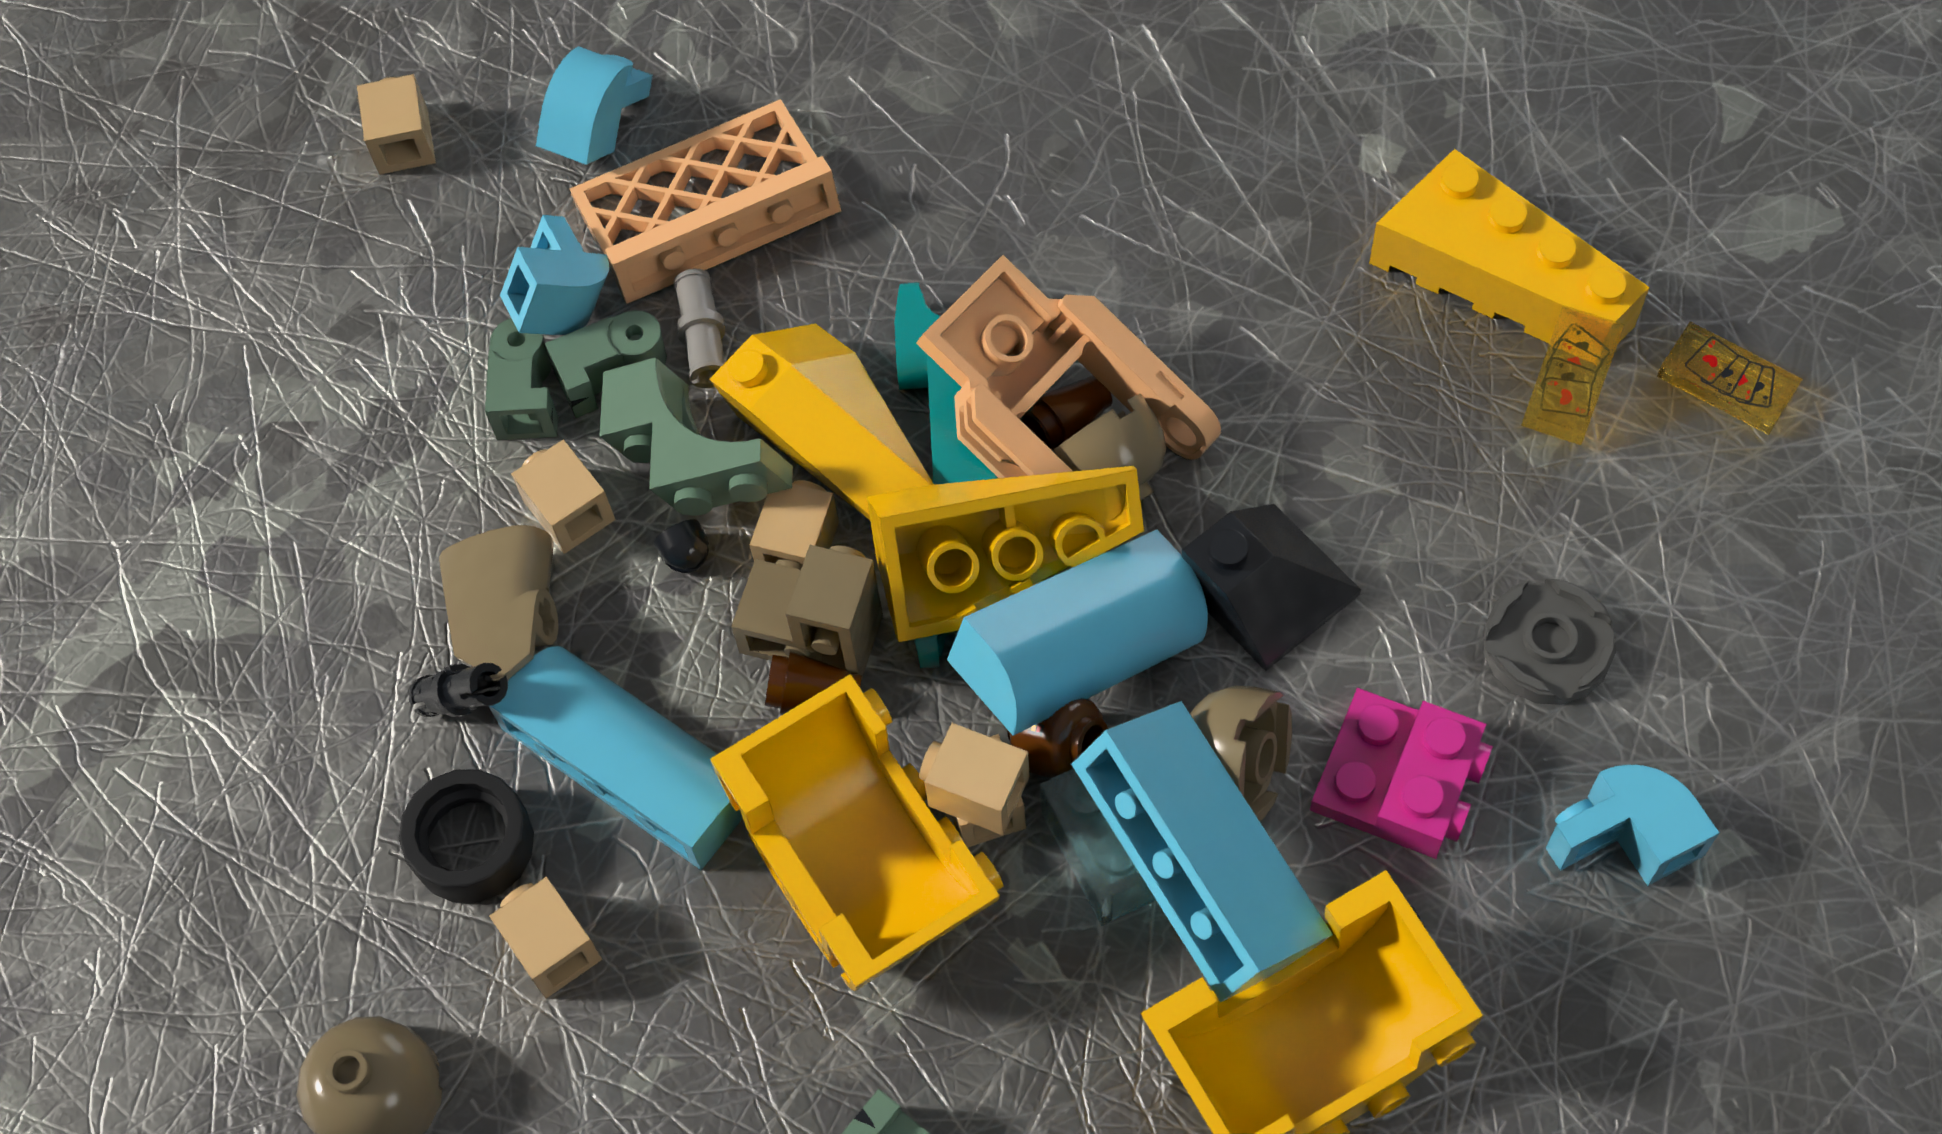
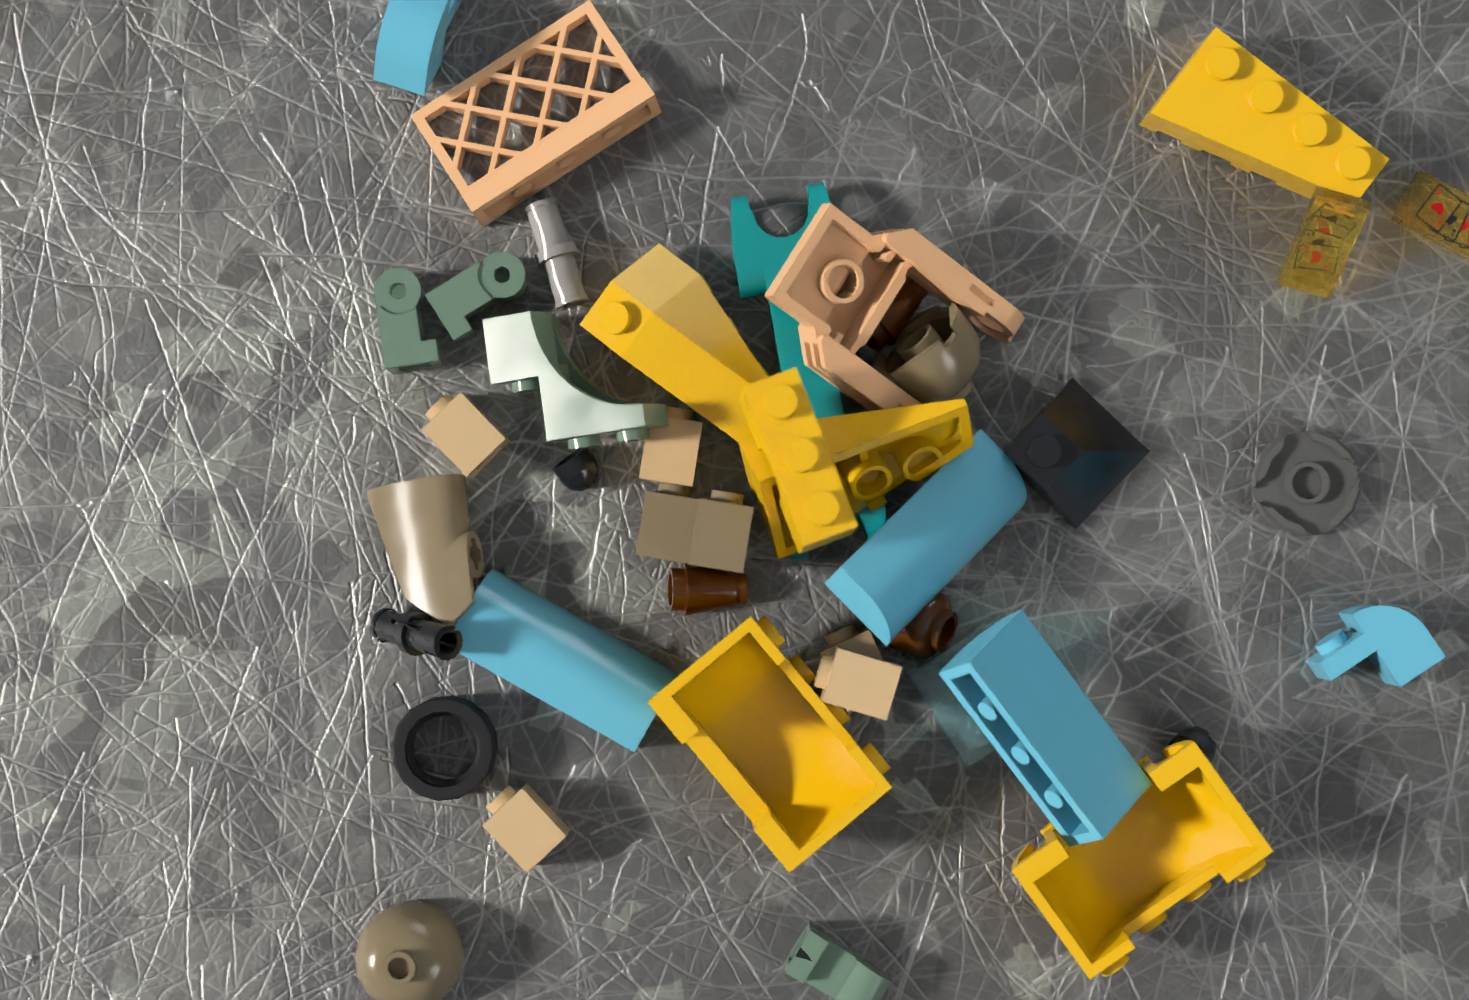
camera: 15 degrees left, 25 degrees up
tan brick [357,74,436,175] -> none
medium azure brick [500,215,609,335] -> none
dark tan cylinder [1190,686,1292,821] -> none
dark pink plate [1309,688,1493,859] -> none
none -> yellow arch [739,367,858,554]

